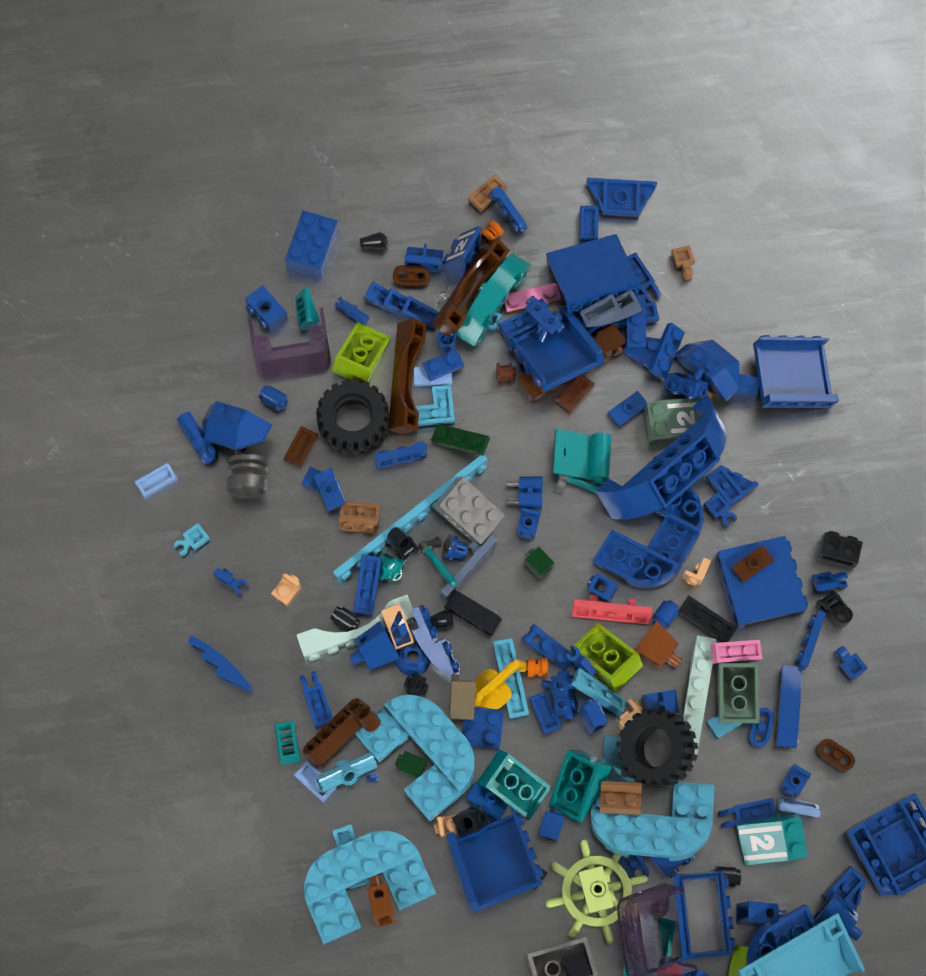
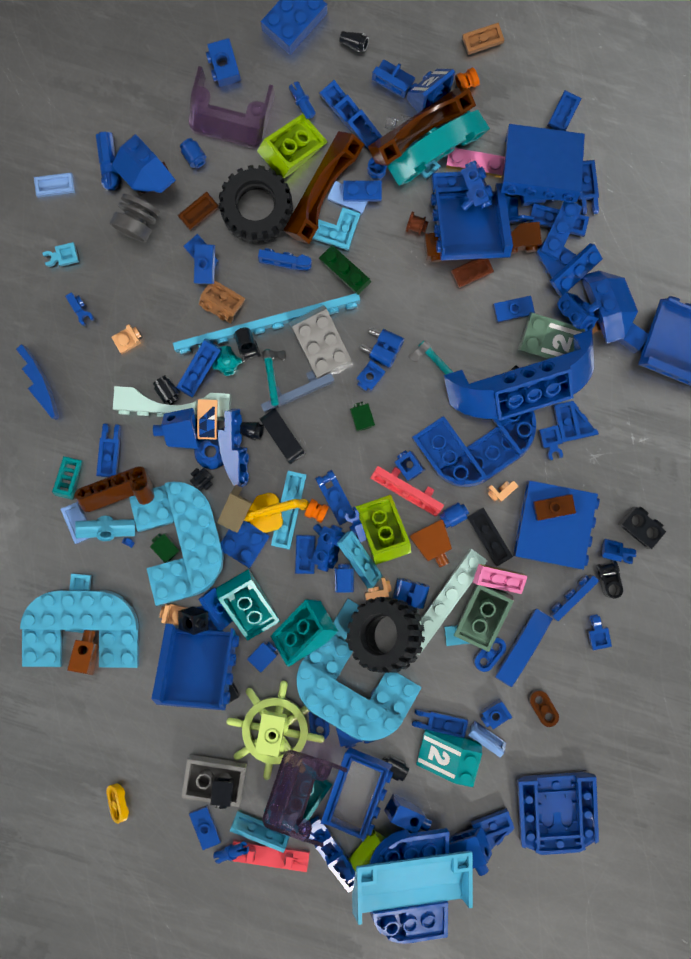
camera: 25 degrees right, 15 degrees up
teal slope [295,288,320,330] -> none
reddish brown plate [393,265,430,286] -> none
blue piece [442,534,468,561] -> none
blue plate [489,187,527,233] -> none
teal door [552,429,612,484] -> none
sand blue slope [580,289,643,327] -> none
blue wing [586,177,657,217] -> none
medium nougat bracket [600,781,642,815] -> none
medium nougat plate [671,245,695,280] -> none

